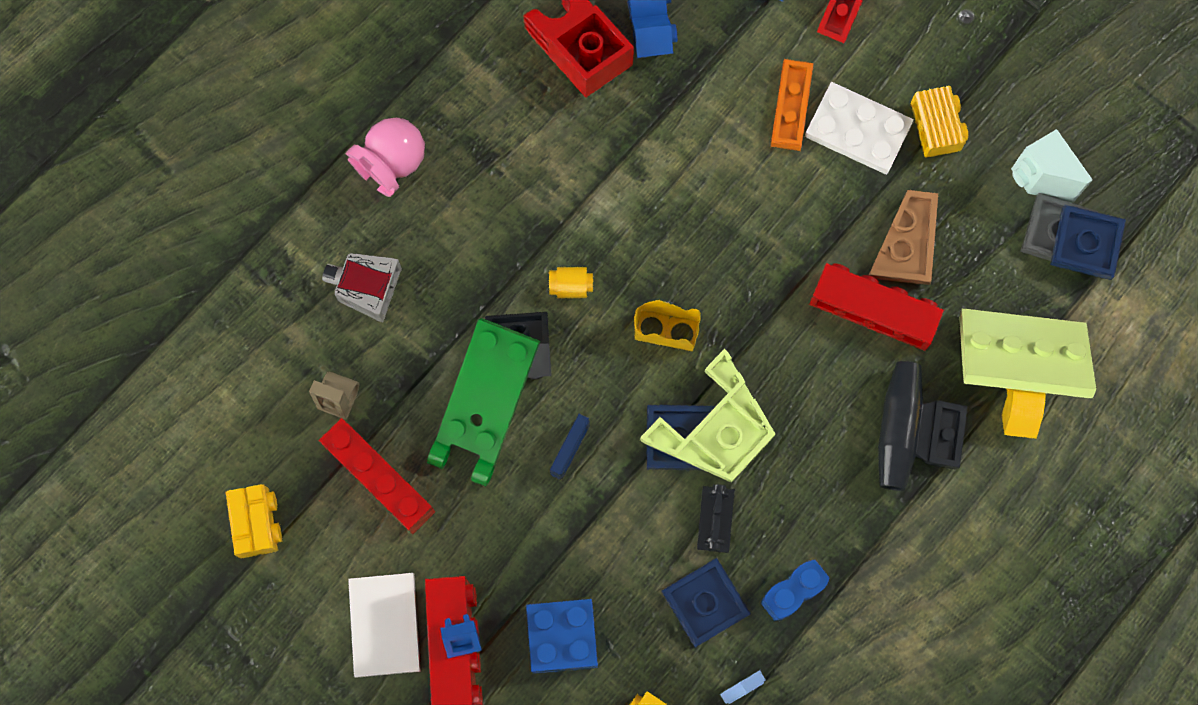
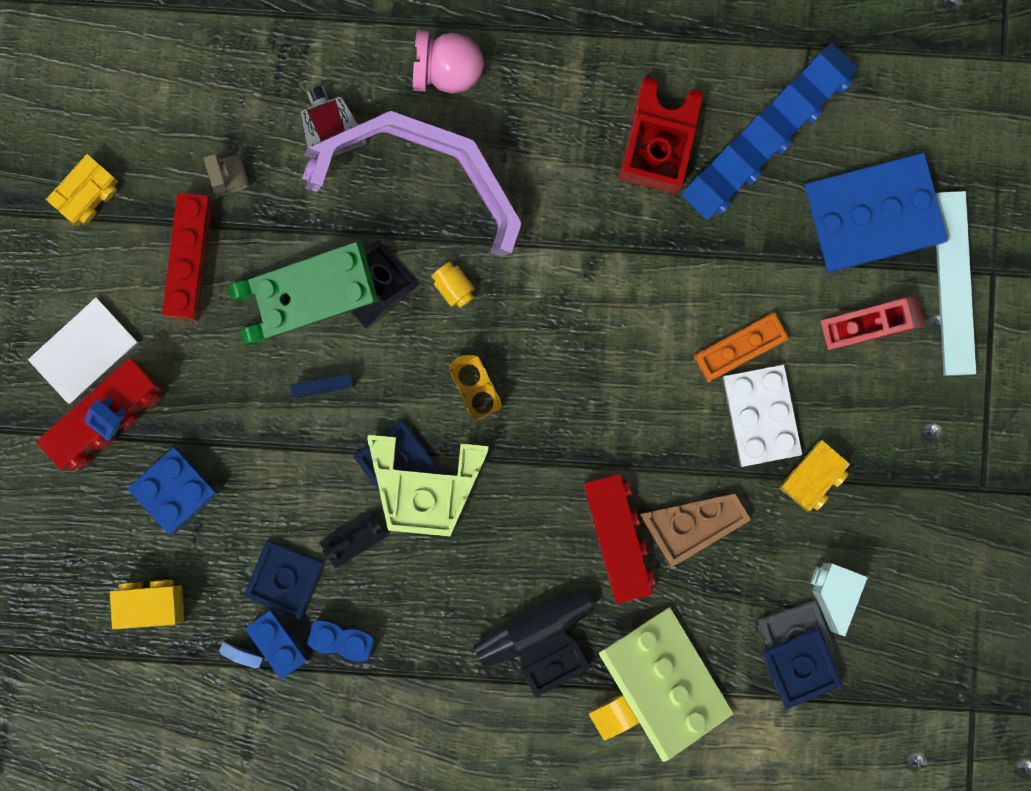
camera: 50 degrees right, 10 degrees up
none -> blue brick [245,609,309,679]
none -> lavender panel [302,111,522,257]

